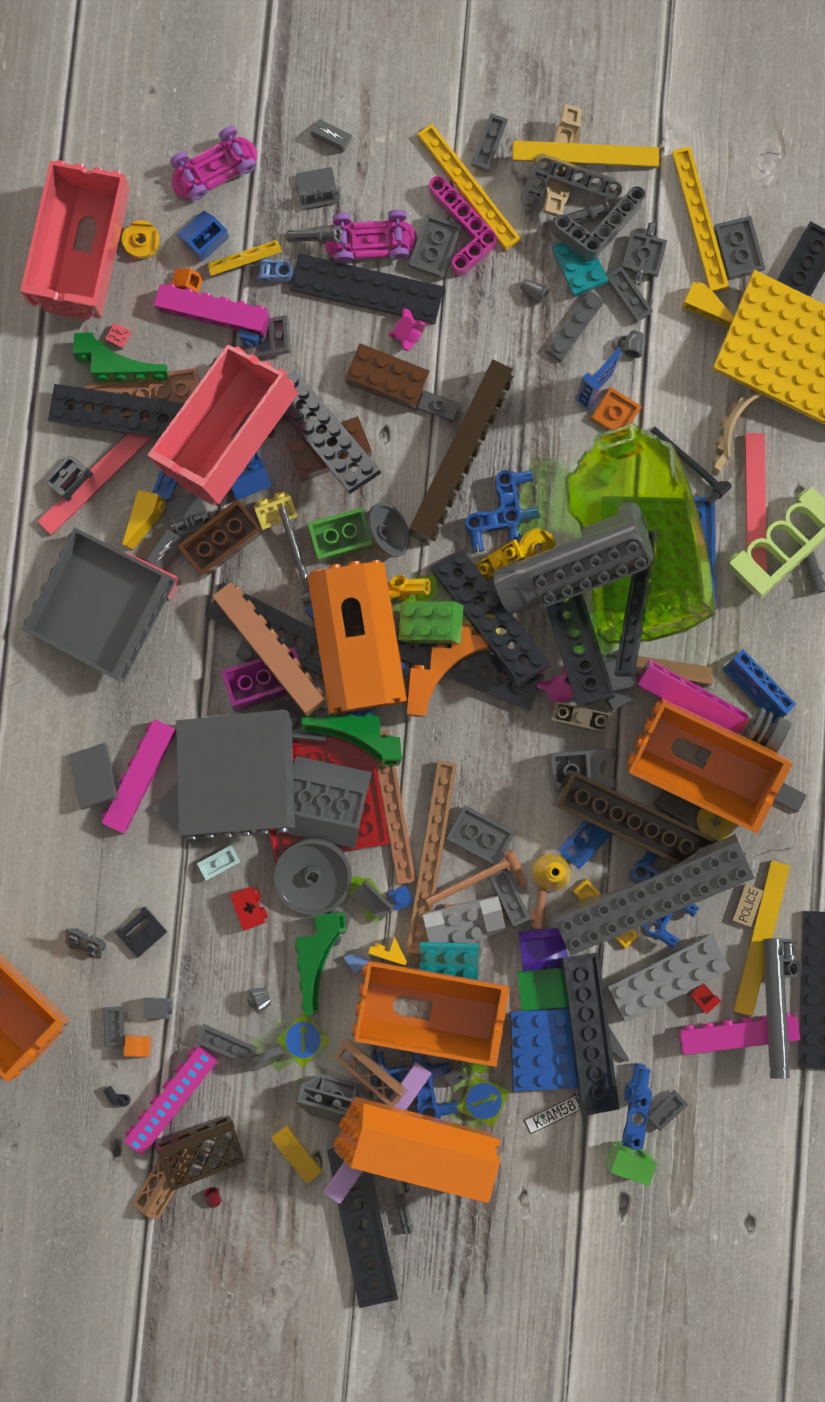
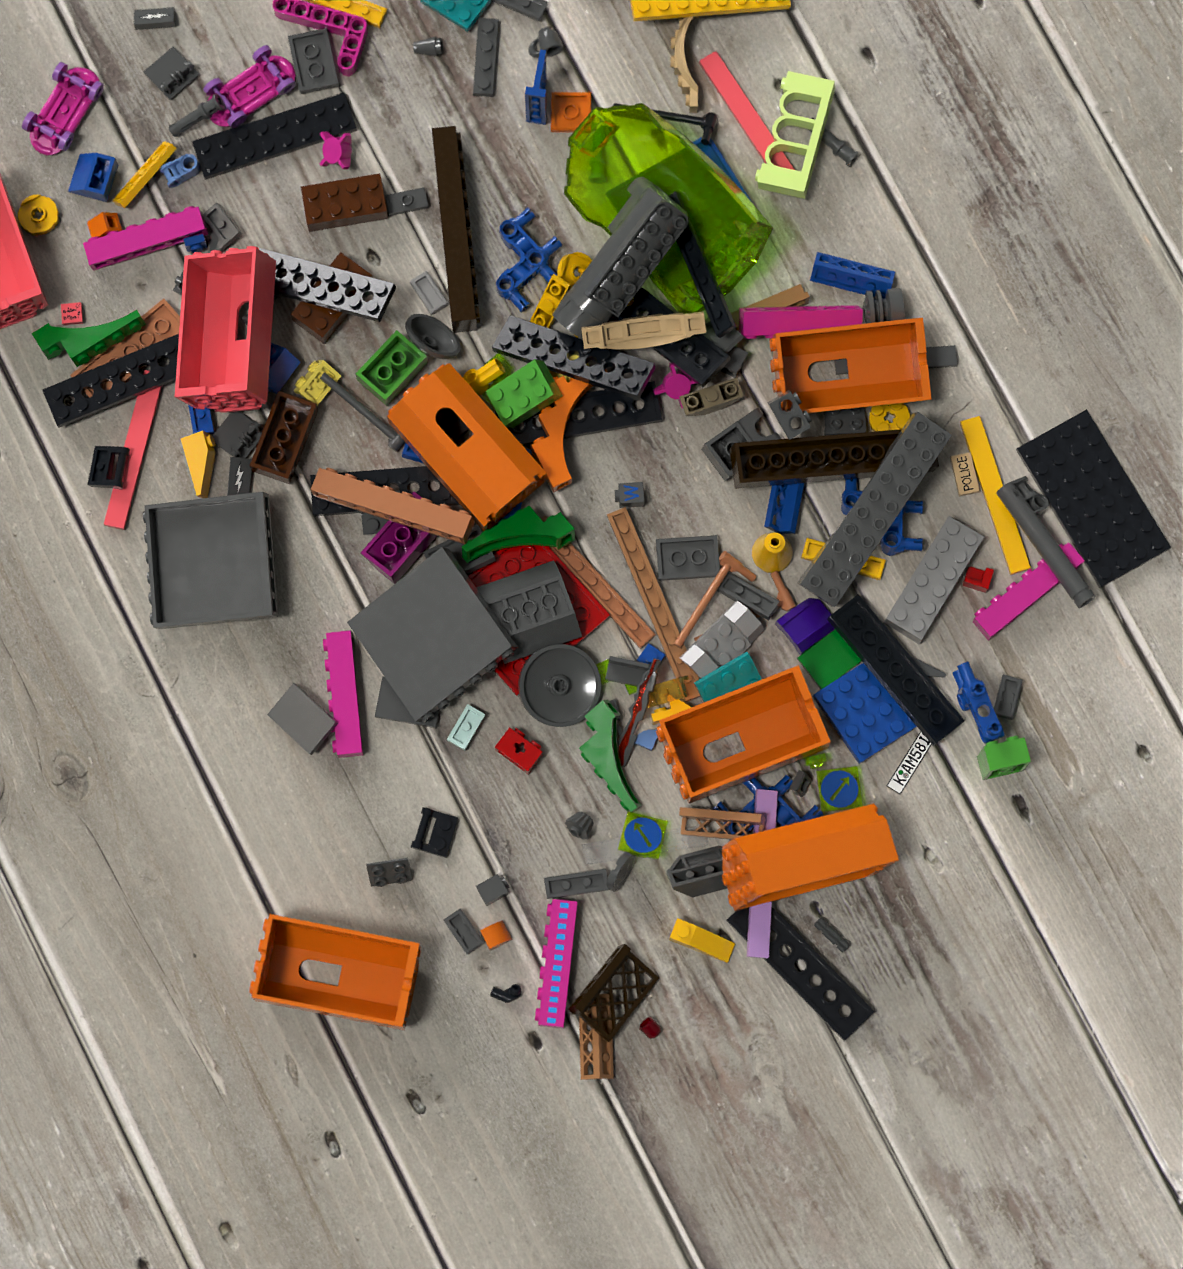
camera: 30 degrees left, 5 degrees down
none -> light grey tile [410,271,449,316]
none -> tan piece [581,311,706,349]
none -> dark grey brick [614,482,644,508]
none -> dark grey sword [617,658,661,767]
none -> clear yellow panel [643,675,689,708]
none -> dark grey brick [767,390,812,440]

